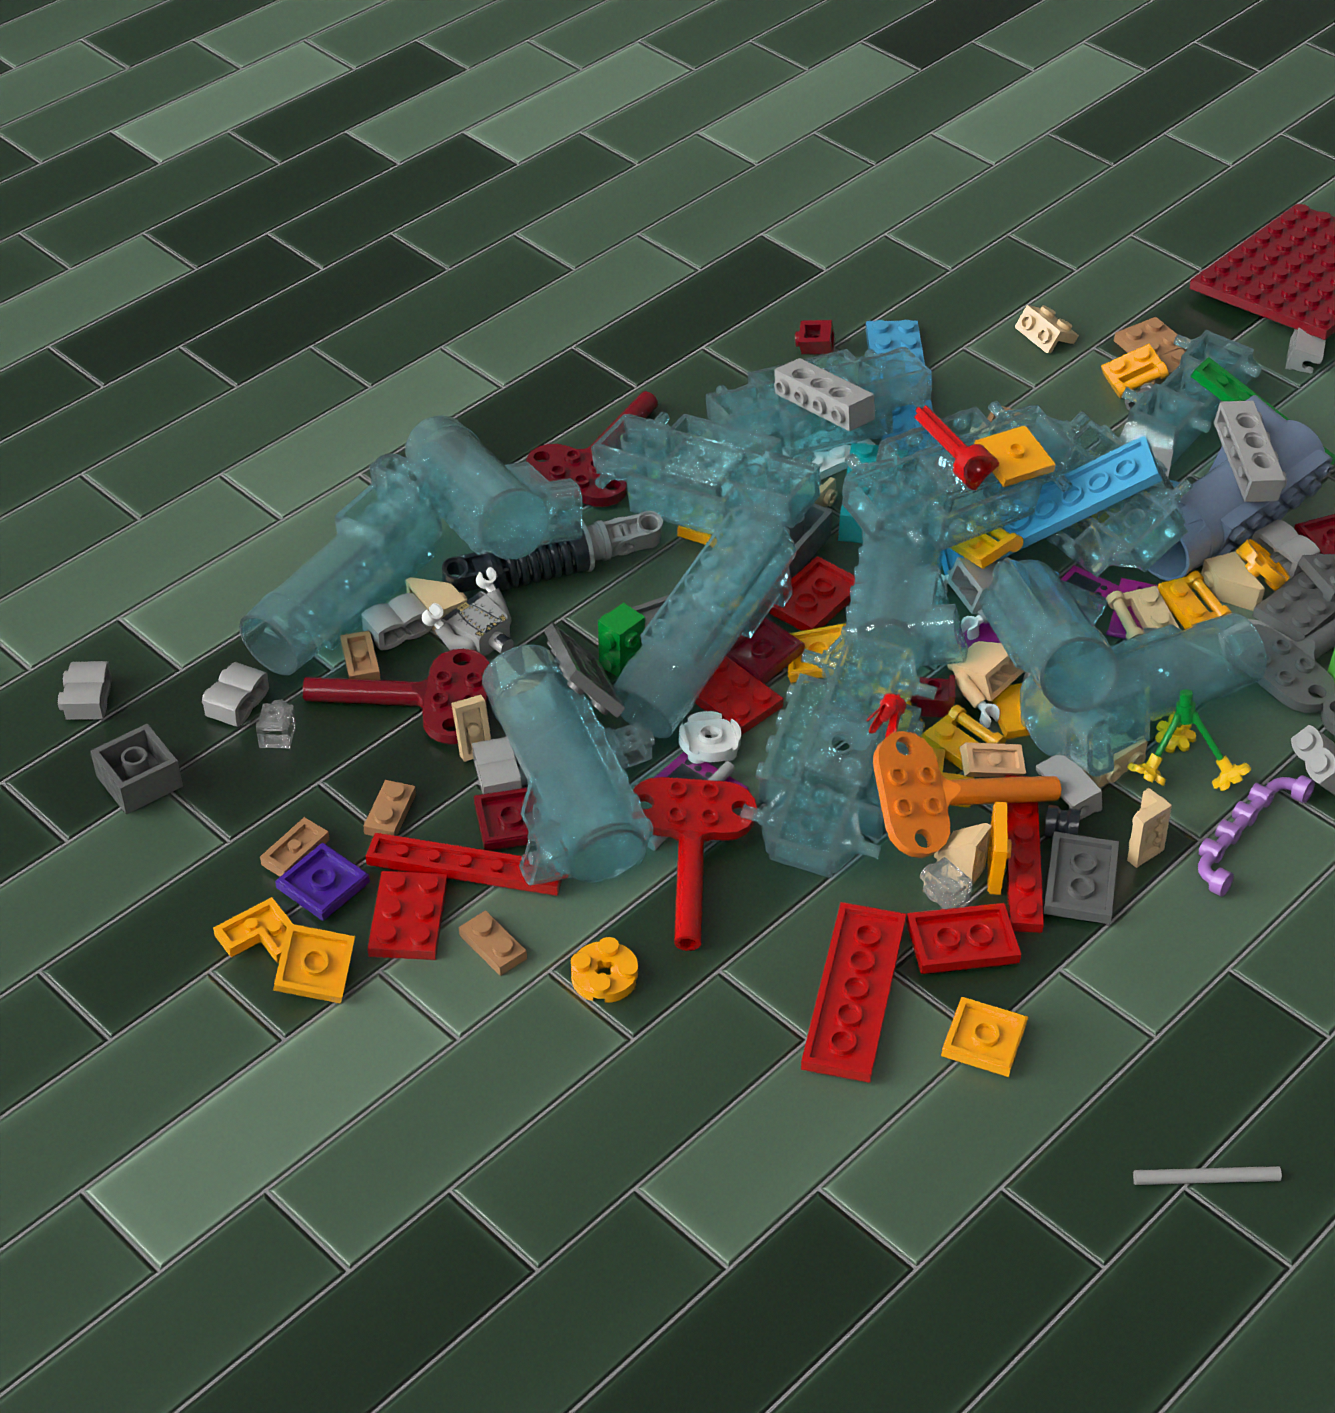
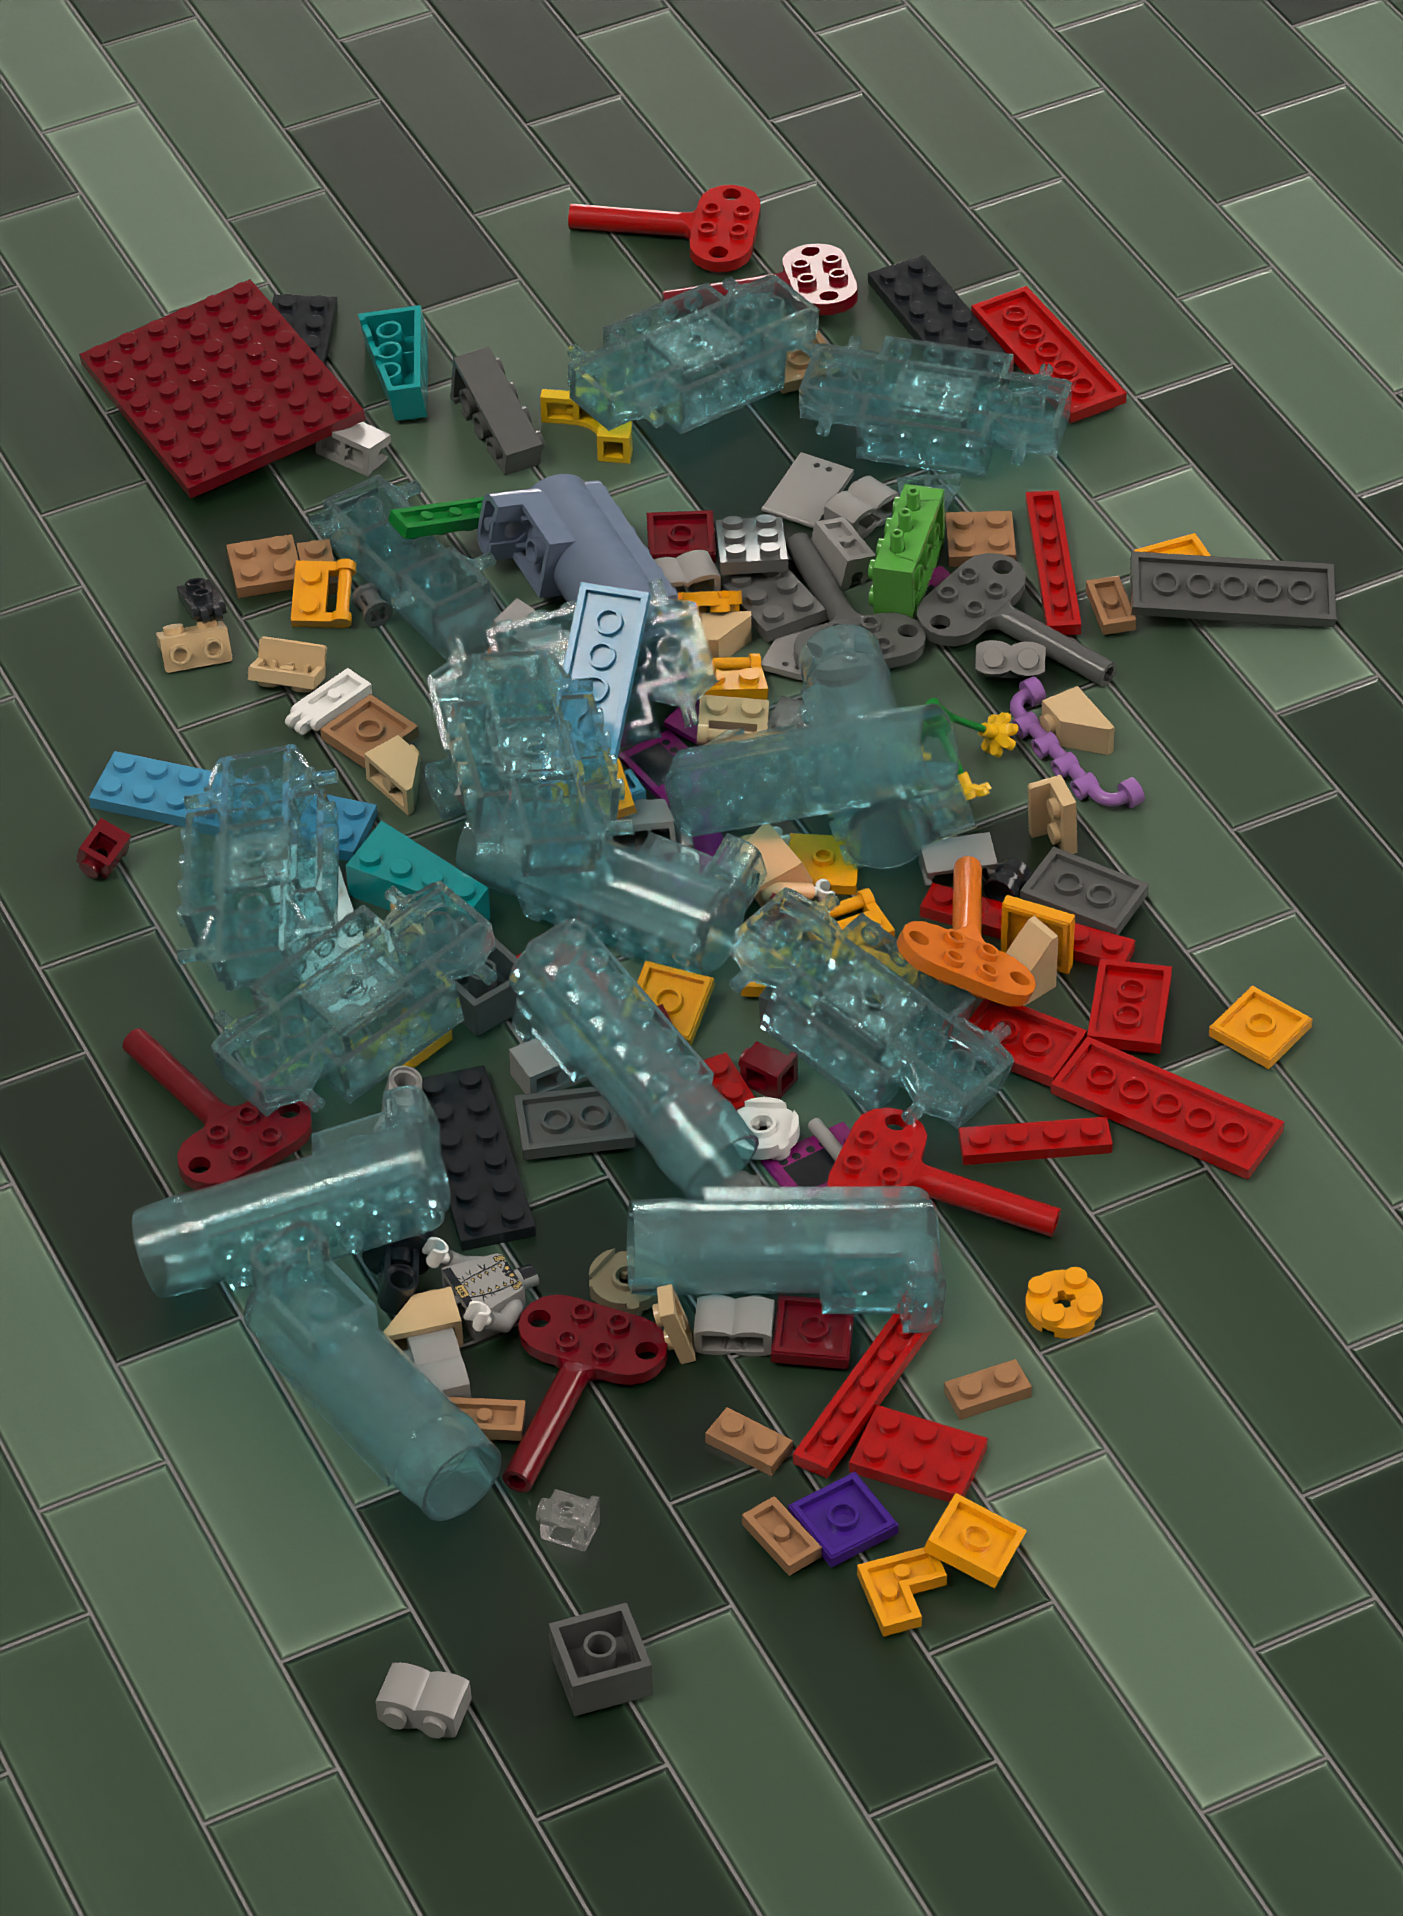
camera: 70 degrees left, 0 degrees up
light grey brick [202,662,269,727] -> none
dark grey plate [544,623,625,718] -> none
green brick [598,602,645,678] -> none
light grey brick [774,358,875,431] -> none
red piece [866,693,907,738] -> none
red piece [914,405,999,490] -> none
clear brick [920,857,973,909] -> none
light nougat plate [960,742,1026,778] -> none
light orange plate [974,425,1056,487] -> none
light grey brick [1214,401,1287,502] -> none
none -> black hinge [177,578,227,624]
none -> tan bracket [248,636,327,692]
none -> white hinge [285,668,372,735]
none -> black plate [422,1065,536,1251]
none -> dark red brick [738,1041,798,1099]
none -> red plate [955,998,1087,1087]
none -> red plate [958,1117,1113,1165]
none -> tan slope [1039,686,1115,755]

